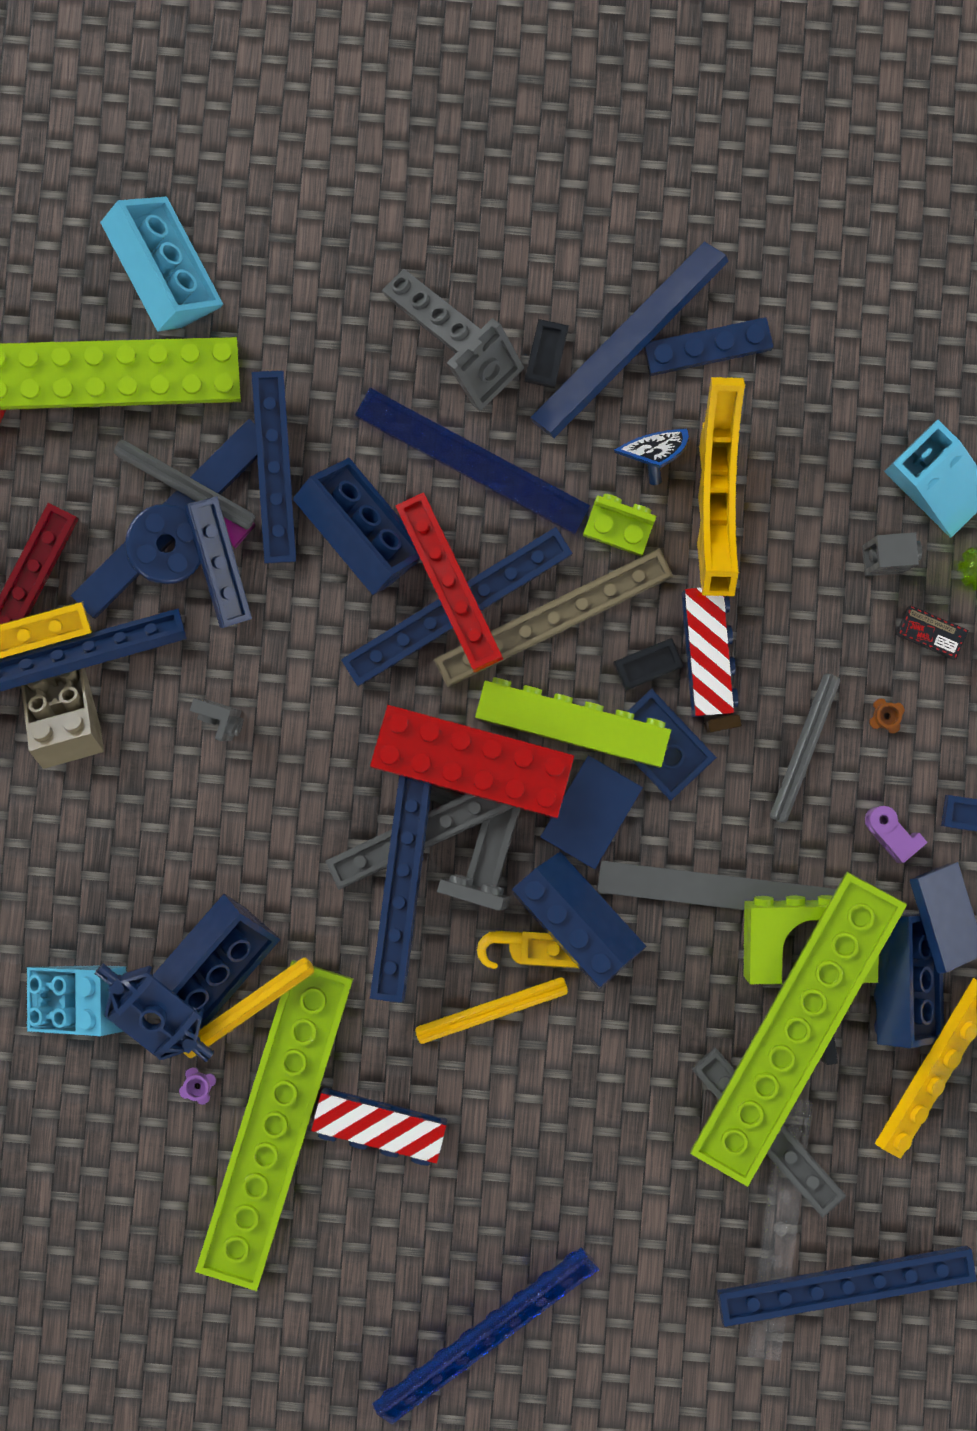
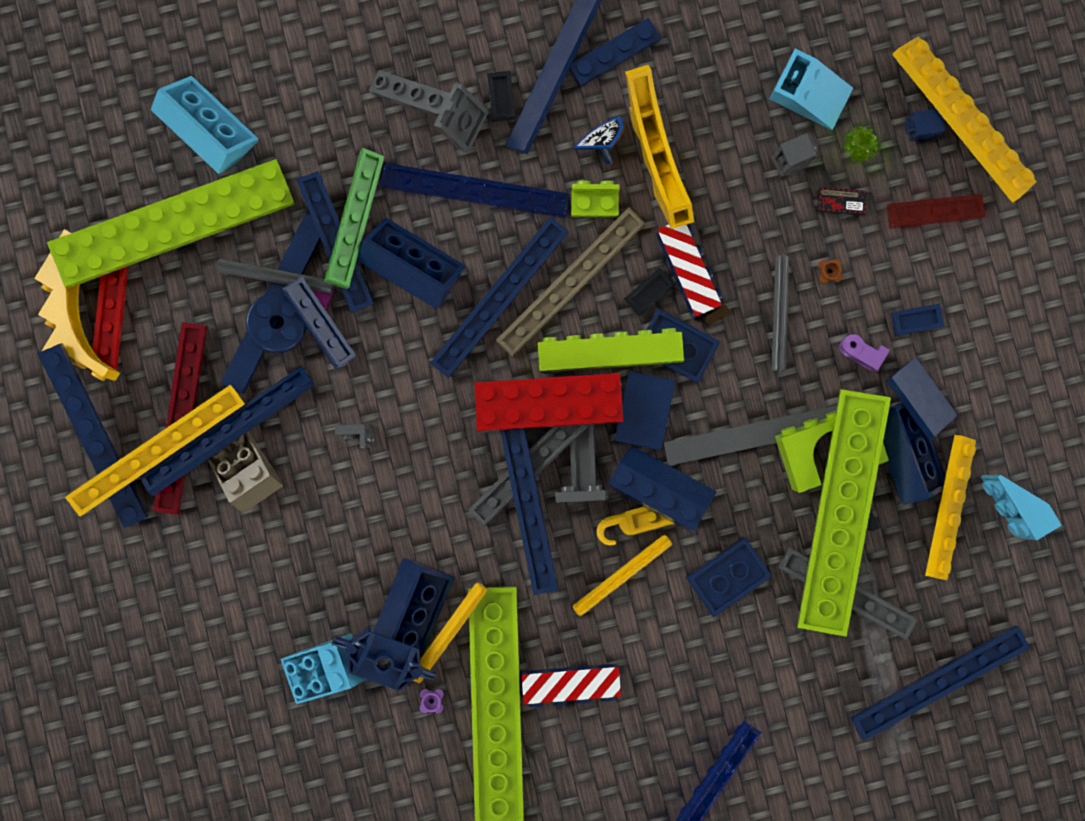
camera: 20 degrees left, 0 degrees up
red plate [395,492,503,673] -> none
none -> bright green tile [324,148,385,289]
none -> dark blue tile [686,537,773,617]

